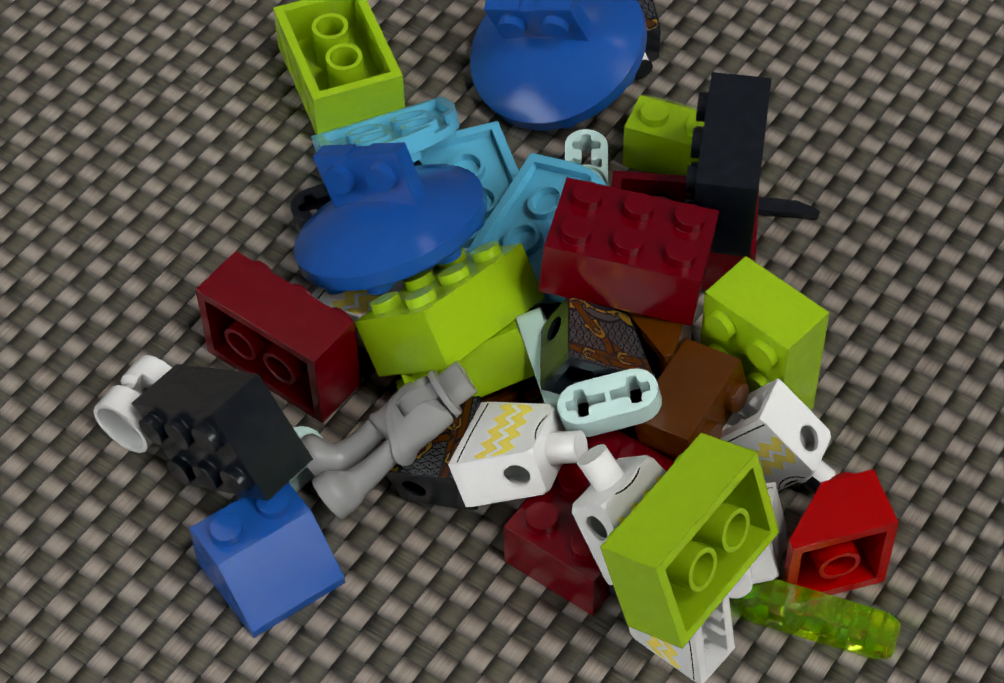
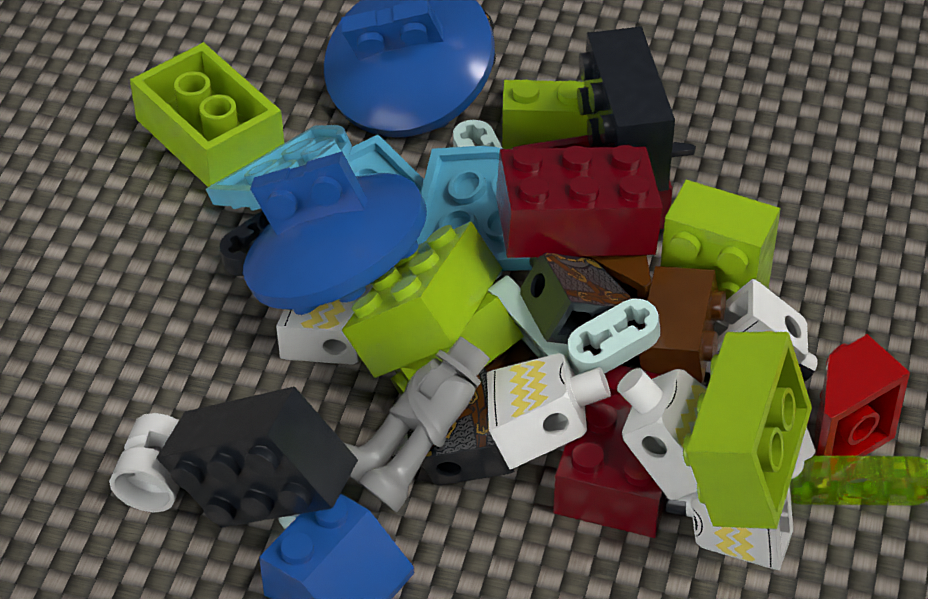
camera: 20 degrees left, 5 degrees down
dark red brick [195,251,361,423] -> none

